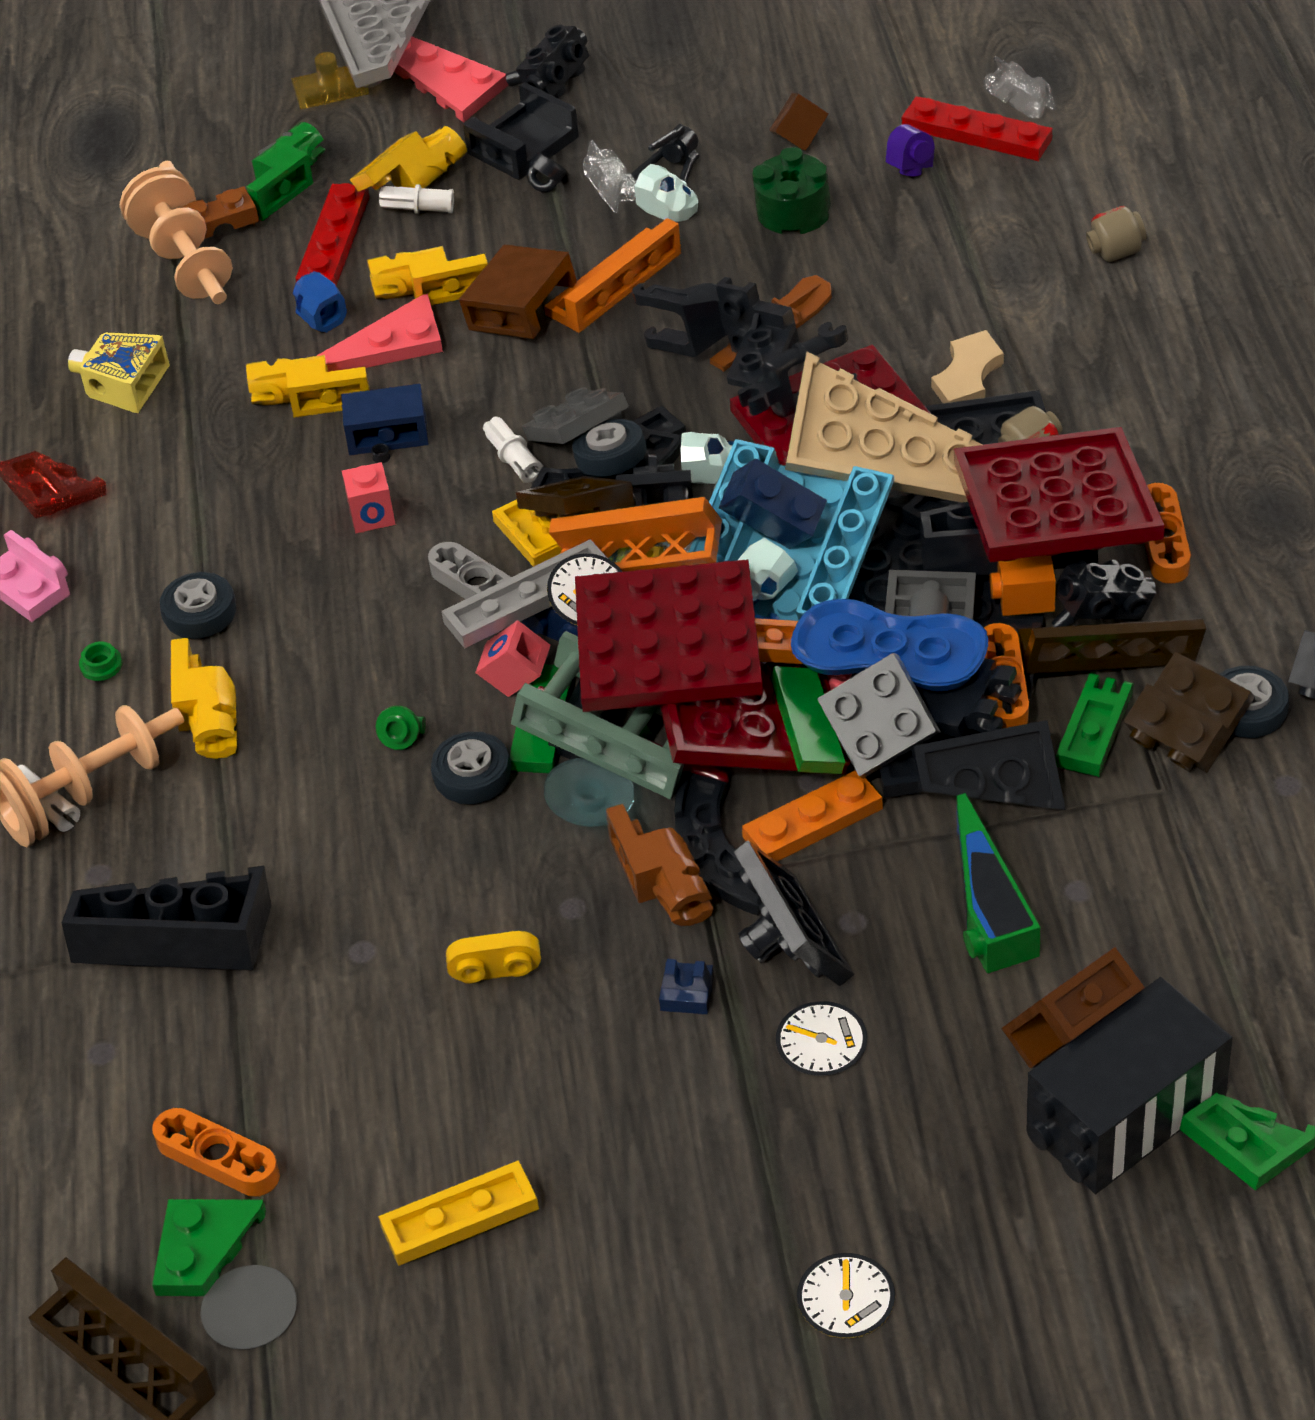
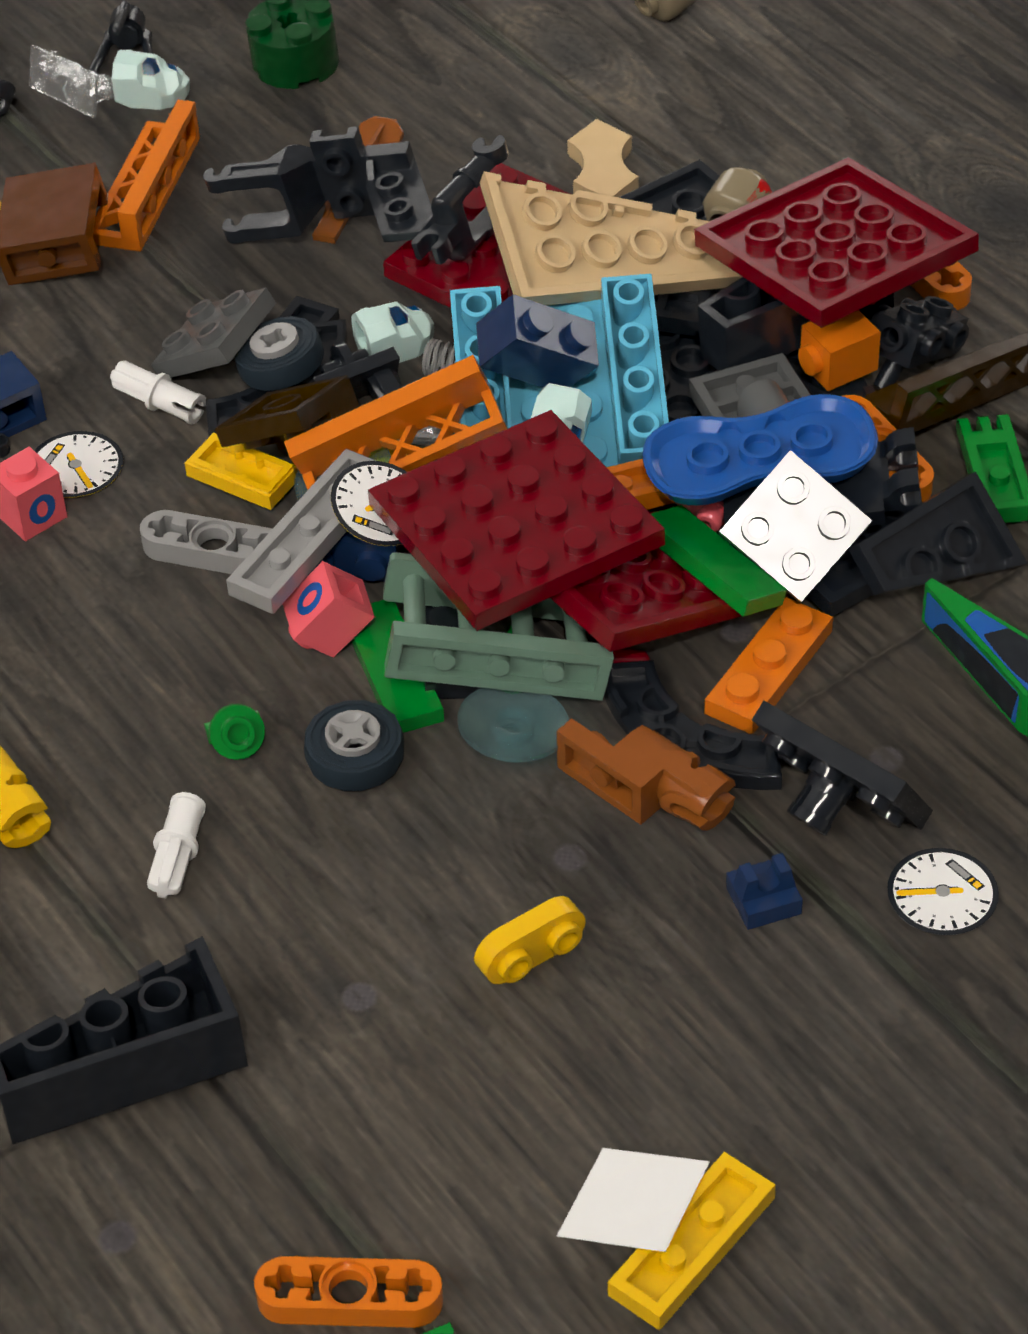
camera: 30 degrees left, 0 degrees up
none -> white sticker [35,431,123,498]
none -> white axle [147,792,206,899]
none -> white sticker [557,1148,710,1252]

